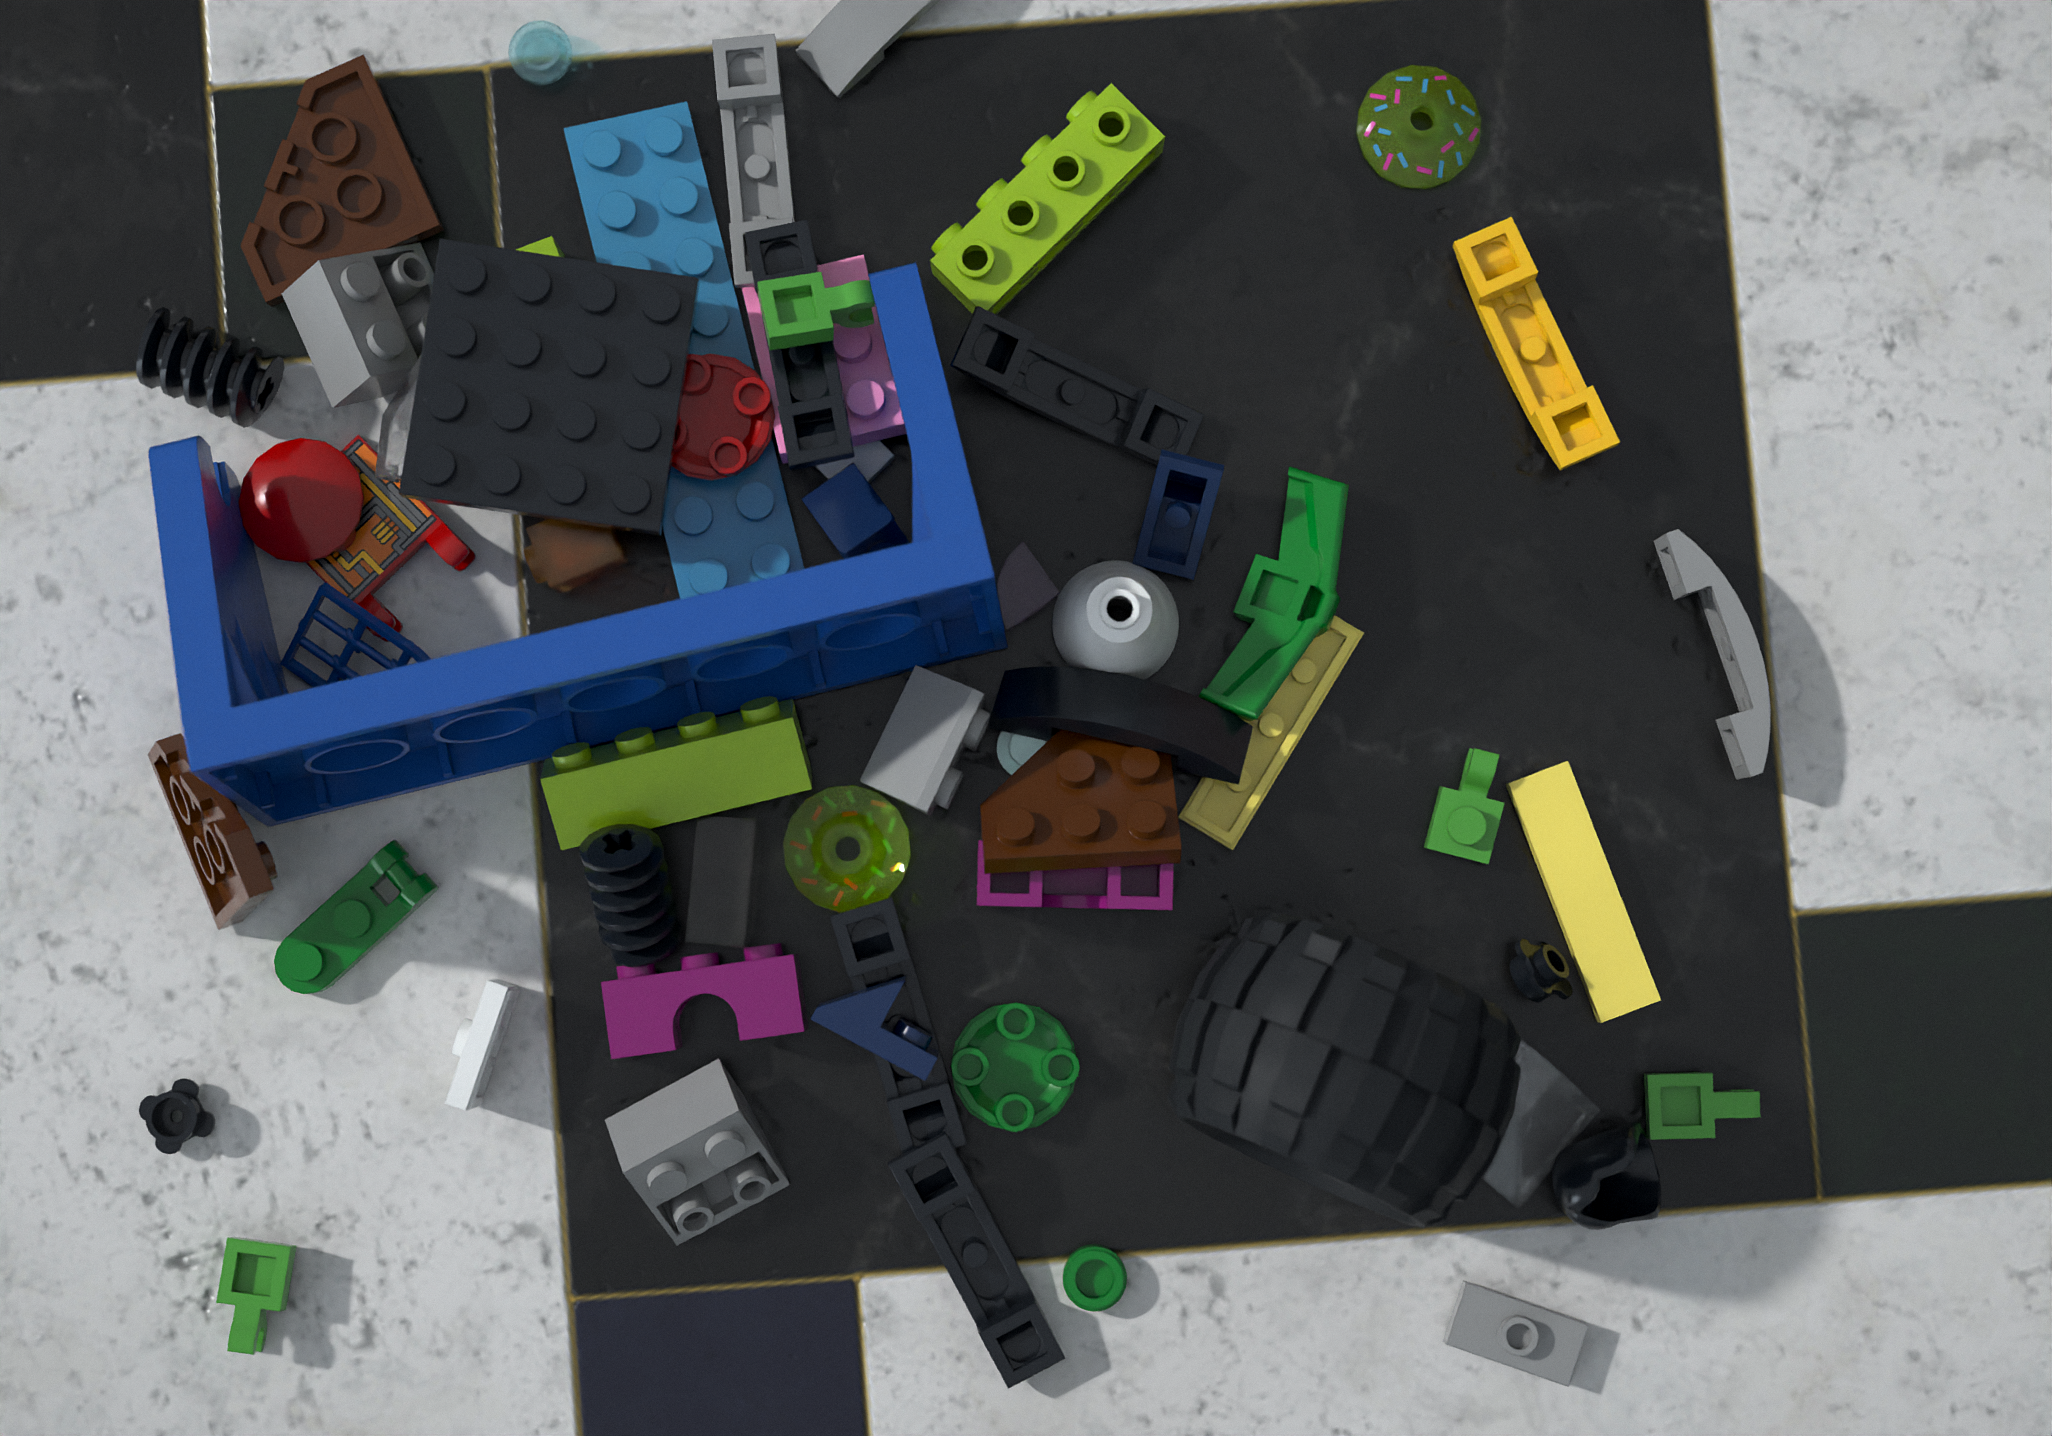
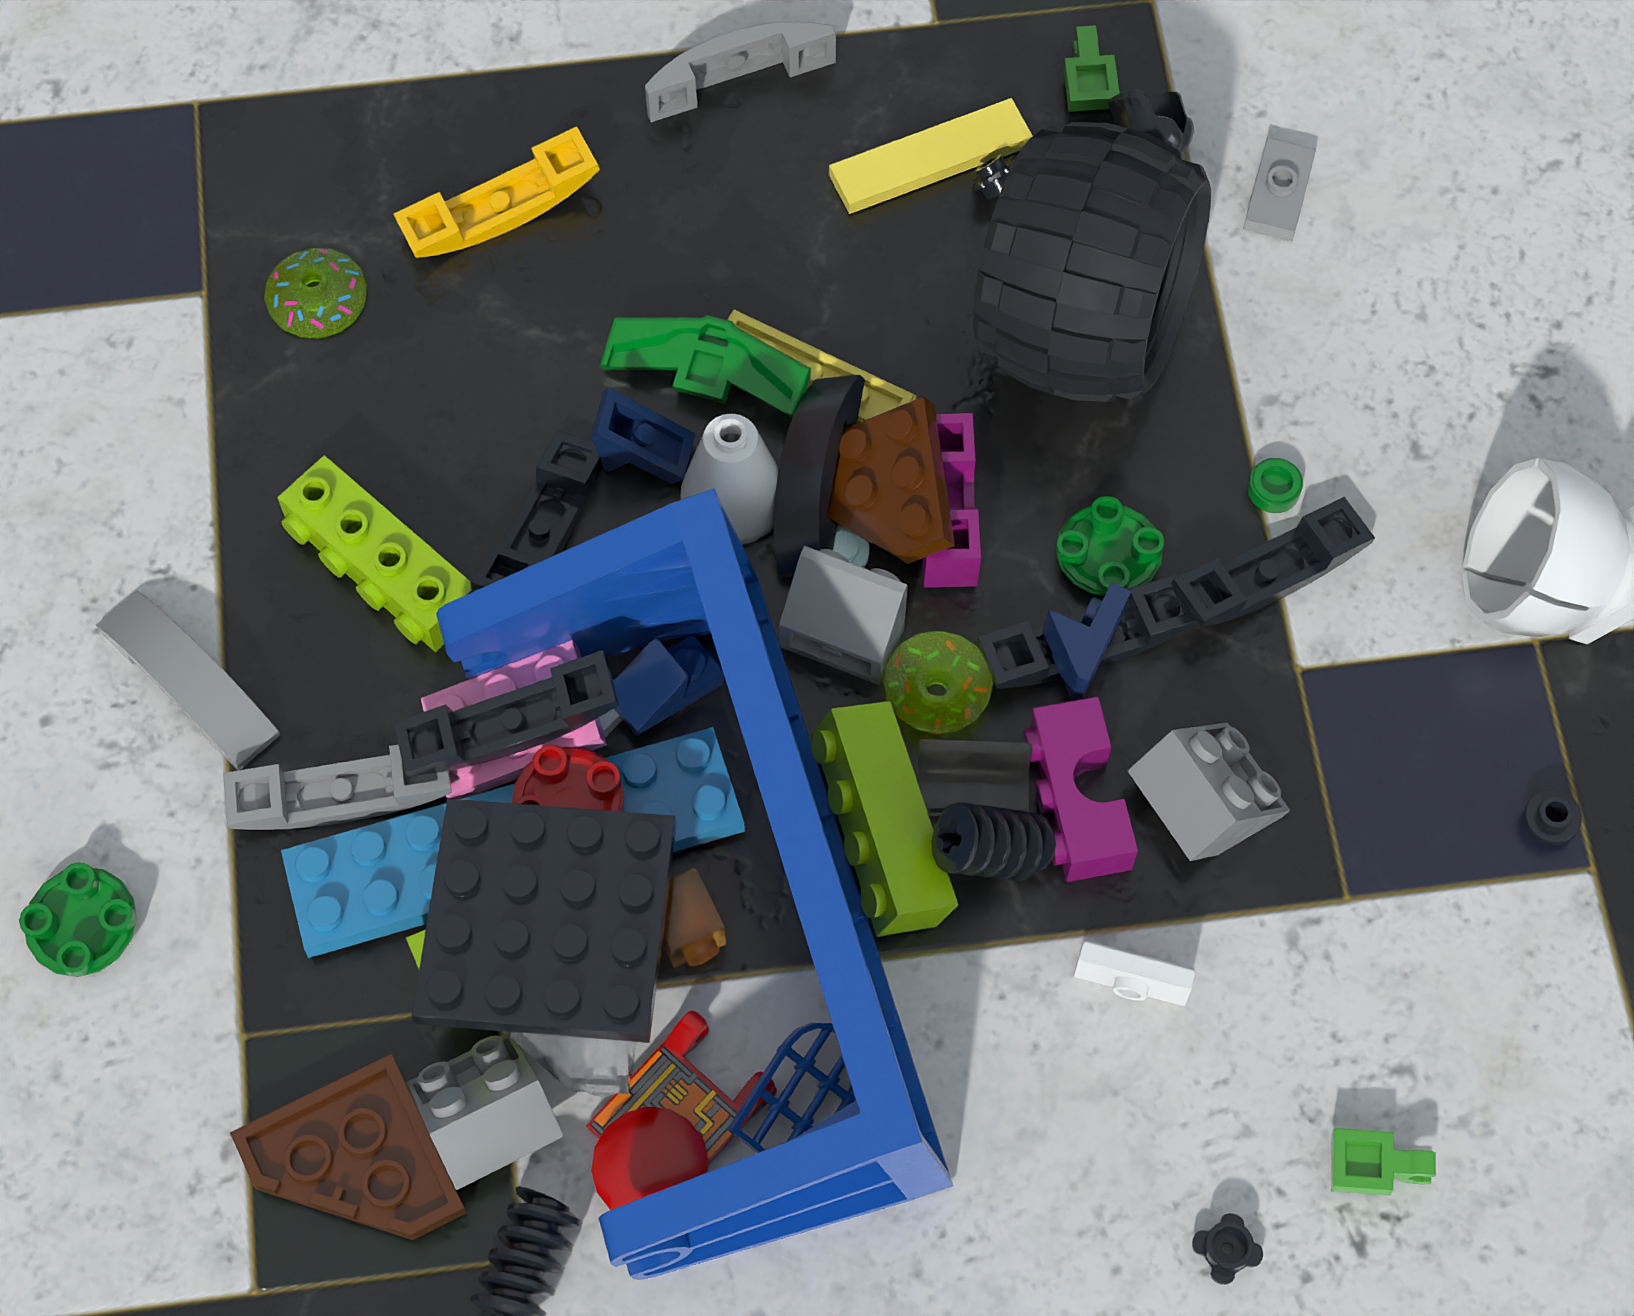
camera: 95 degrees left, 20 degrees down
reddish brown plate [148,733,277,930] -> none
green plate [274,840,439,994] -> none
clear light blue plate [509,20,573,85] -> none
bright green plate [757,272,875,351] -> none
bright green plate [1424,748,1505,865] -> none

